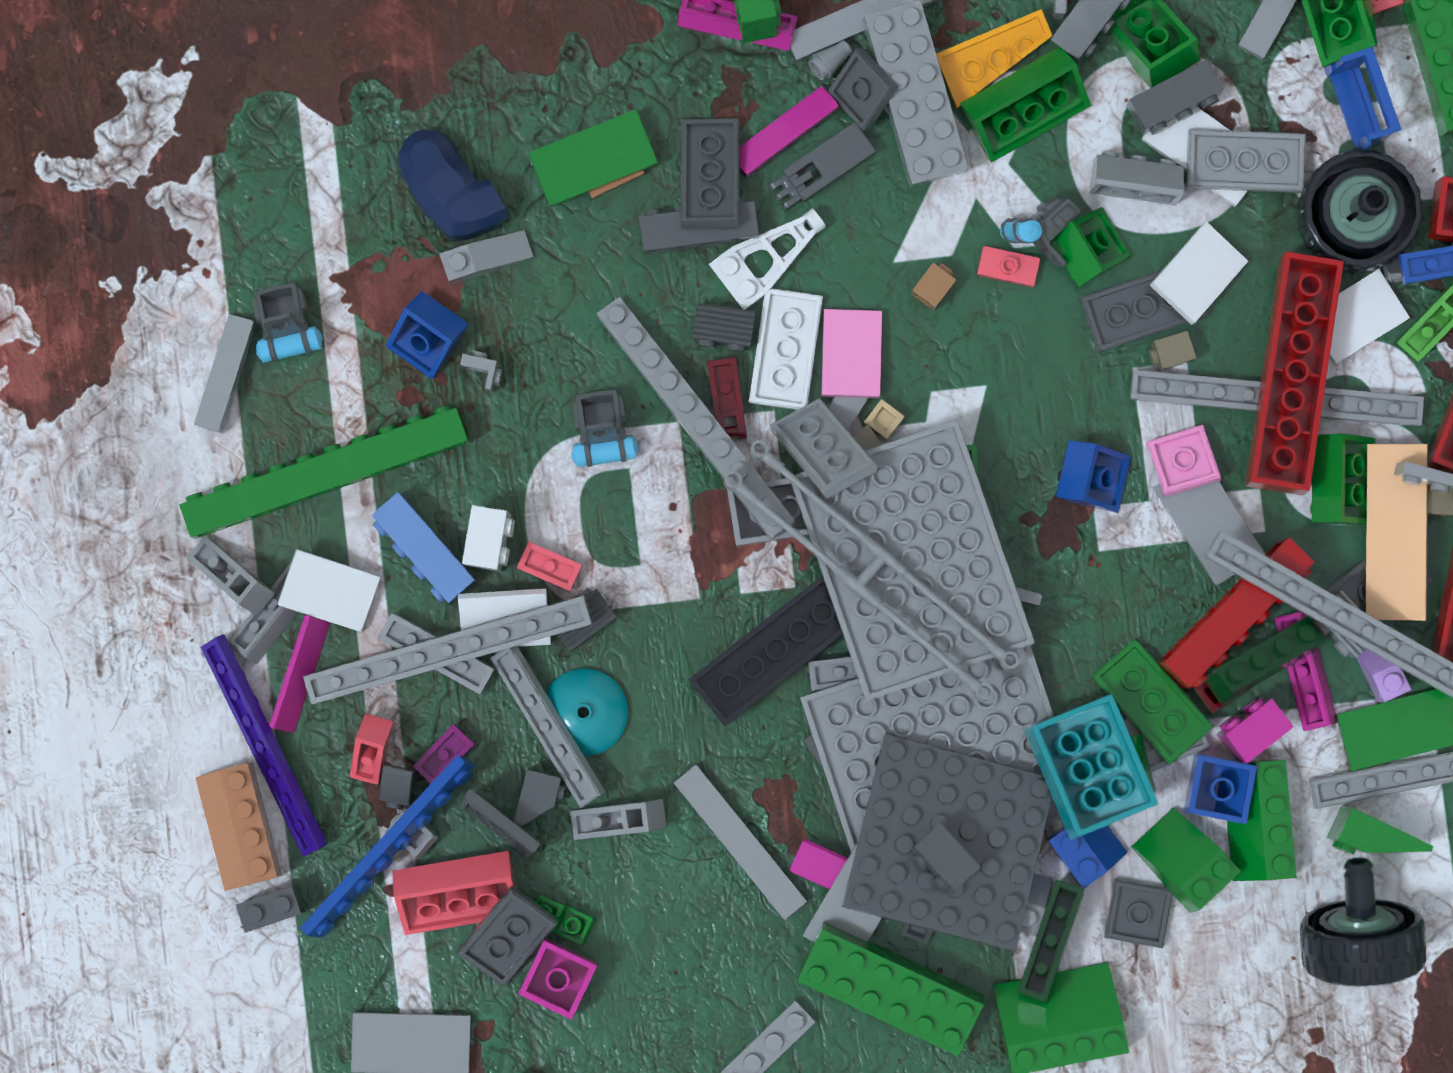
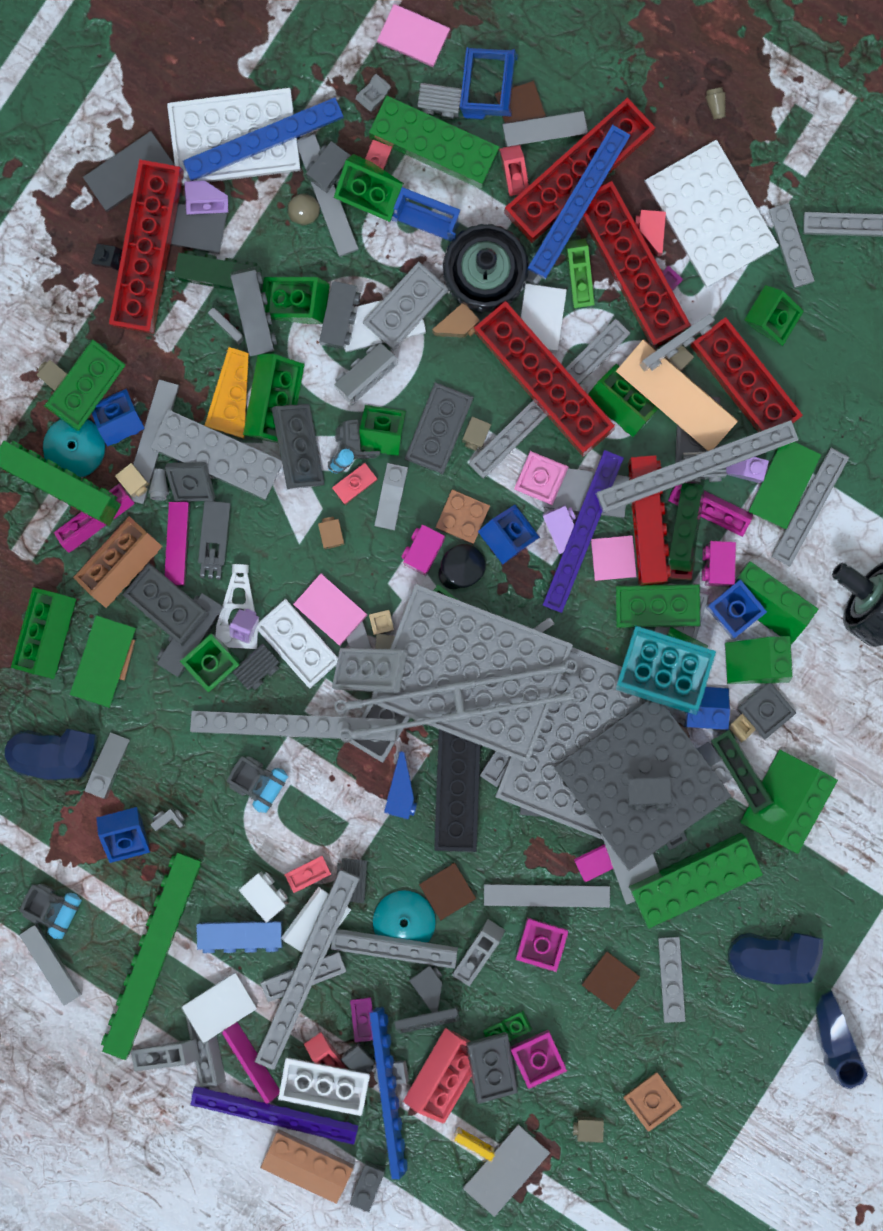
camera: 50 degrees left, 0 degrees up
dark red plate [707,357,747,440] -> none
white tile [1150,221,1248,325] -> none
green slope [1326,806,1434,855] -> none
none -> green slope [11,588,76,679]
none -> nougat slope [73,516,162,608]
none -> tan brick [115,463,150,498]
none -> green slope [180,633,241,692]
none -> lavender slope [230,609,259,644]
none -> dark grey tile [272,404,325,490]
none -> white slope [278,1058,370,1116]
none -> light grey slope [375,463,408,531]
none -> blue slope [384,751,417,819]
none -> dark pink brick [402,525,445,576]
none -> reddish brown tile [419,863,476,921]
none -> medium nougat slope [432,304,480,338]
none -> nougat plate [436,490,490,544]
none -> black piece [438,544,486,589]
none -> yellow tile [454,1127,495,1162]
none -> dark pink brick [515,917,569,972]
none -> dark purple plate [543,450,624,613]
none -> lavender slope [543,504,576,554]
none -> reddish brown tile [581,951,640,1010]
none -> bright pink tile [591,536,636,581]
none -> tan plate [729,713,756,742]

